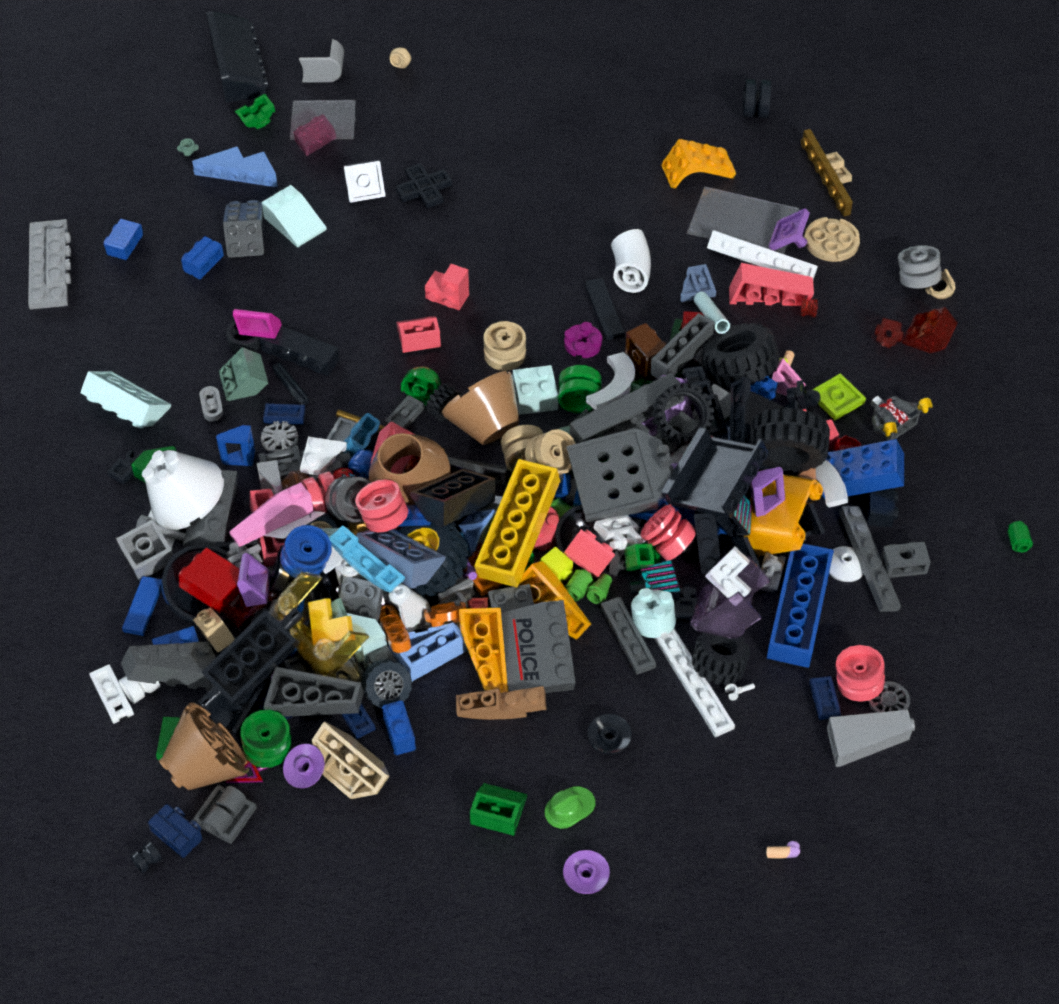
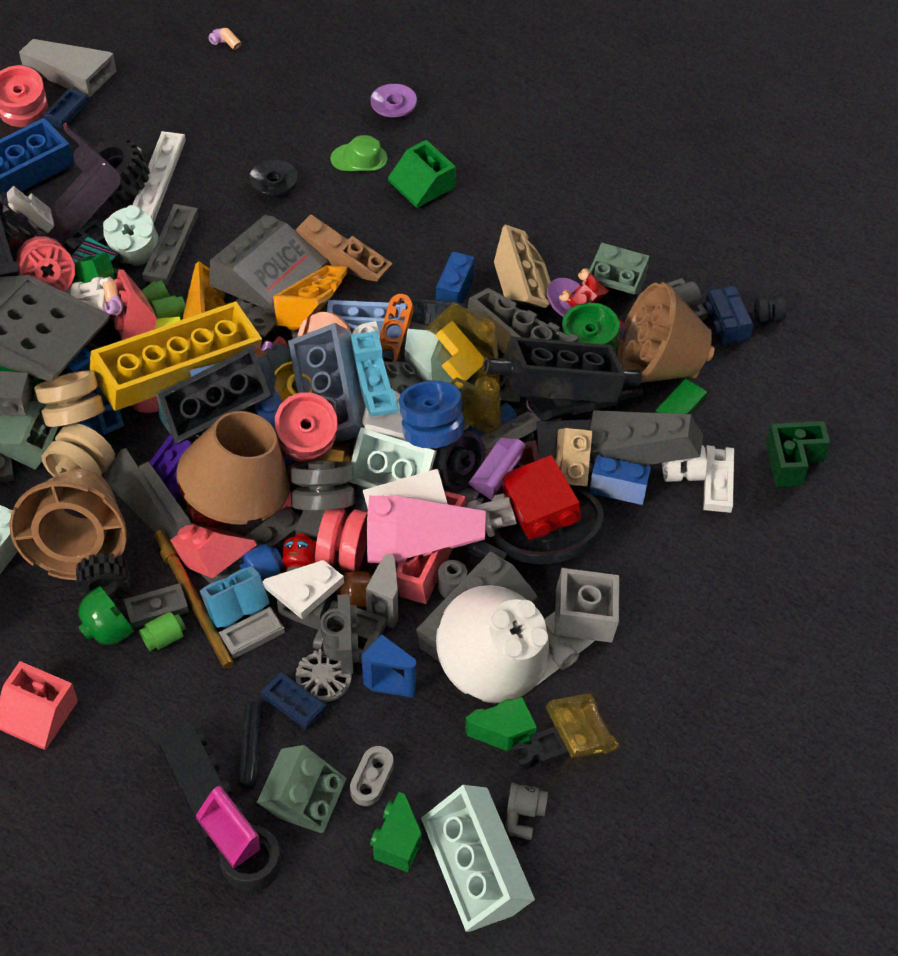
camera: 145 degrees left, 0 degrees up
blue tile [122,576,161,636] -> none
none -> arm [102,280,124,315]
none -> bright green brick [139,611,186,651]
none -> dark grey plate [320,594,359,674]
none -> green slope [370,792,421,873]
none -> dark grey brick [438,560,467,599]
none -> dark grey piece [505,782,548,840]
none -> clear yellow plate [546,693,619,758]
none -> red piece [559,268,608,307]
none -> sand green slope [589,243,650,294]
none -> dark green brick [765,421,830,487]

